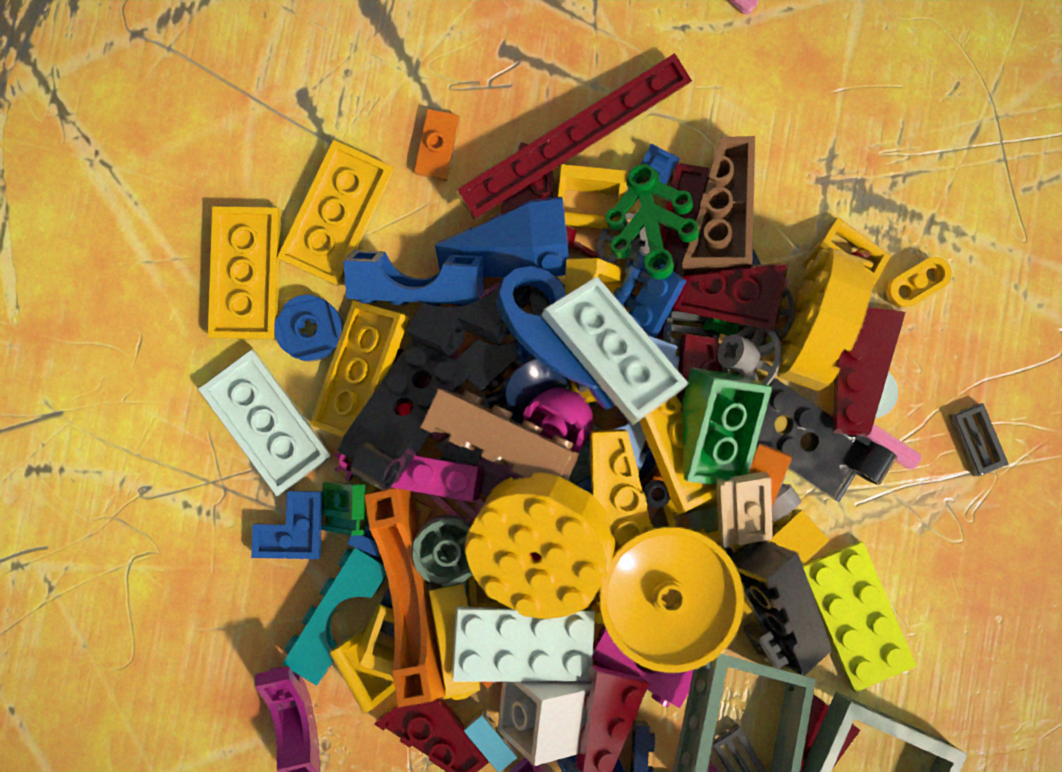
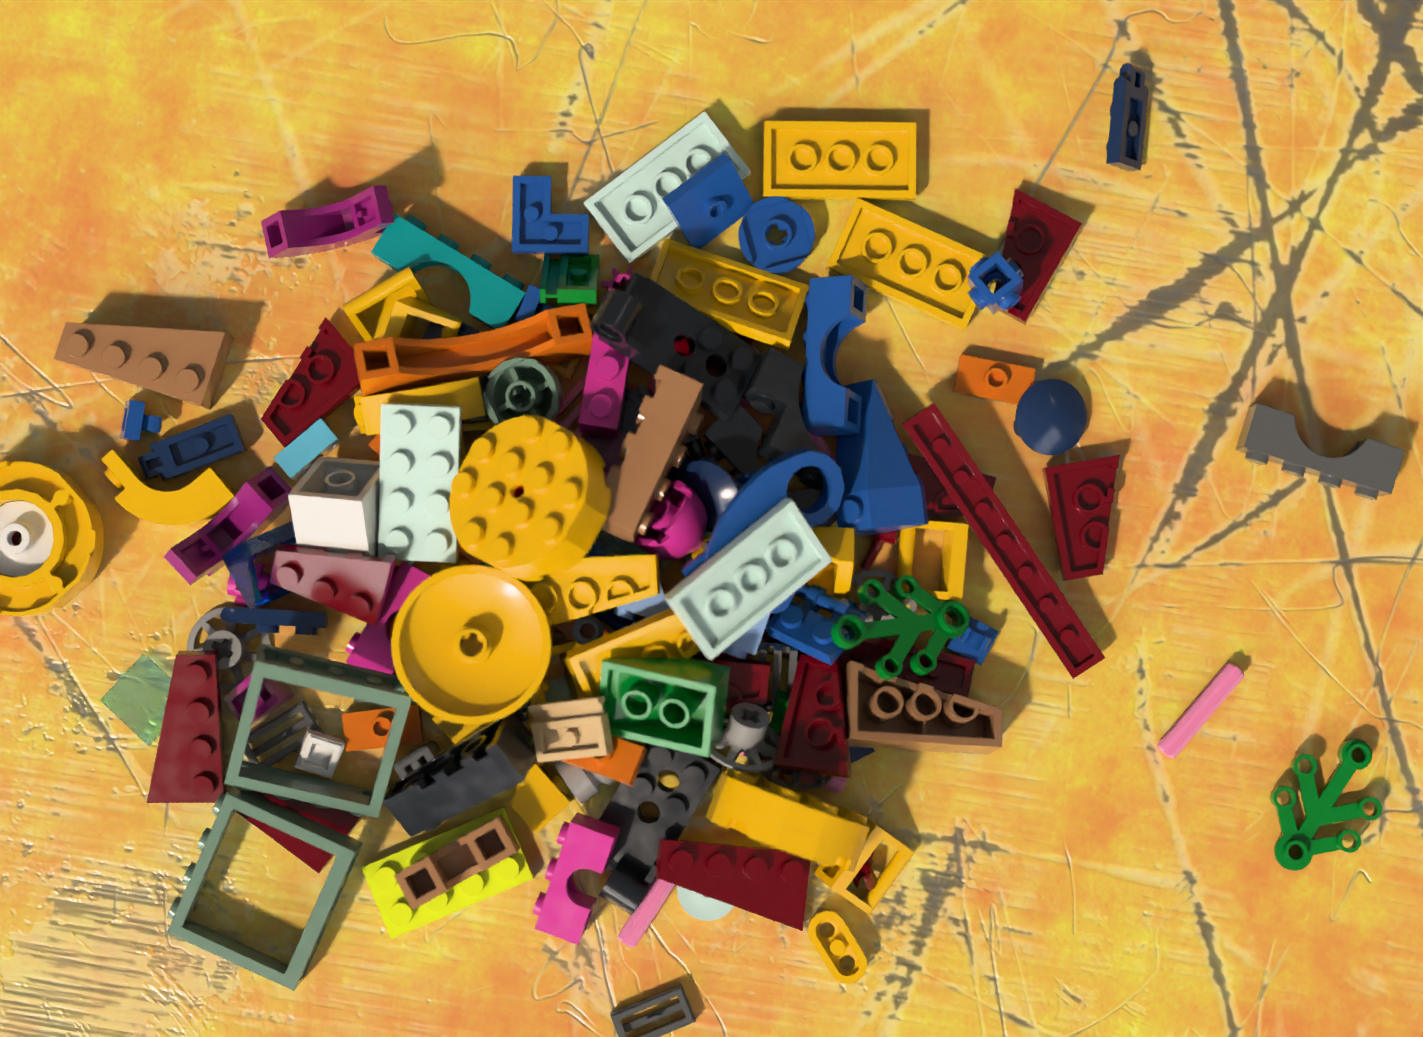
camera: 85 degrees right, 0 degrees up
none -> white tile [294,729,345,779]
none -> orange plate [342,705,424,752]
none -> medium nougat arch [394,814,520,910]
none -> dark pink arch [533,812,621,945]
none -> blue plate [662,153,754,249]
none -> blue brick [967,251,1024,315]
none -> dark red wing [994,188,1082,325]
none -> dark blue dish [1013,379,1087,455]
none -> dark red wing [1042,455,1120,581]
none -> dark blue hinge [1106,63,1148,171]

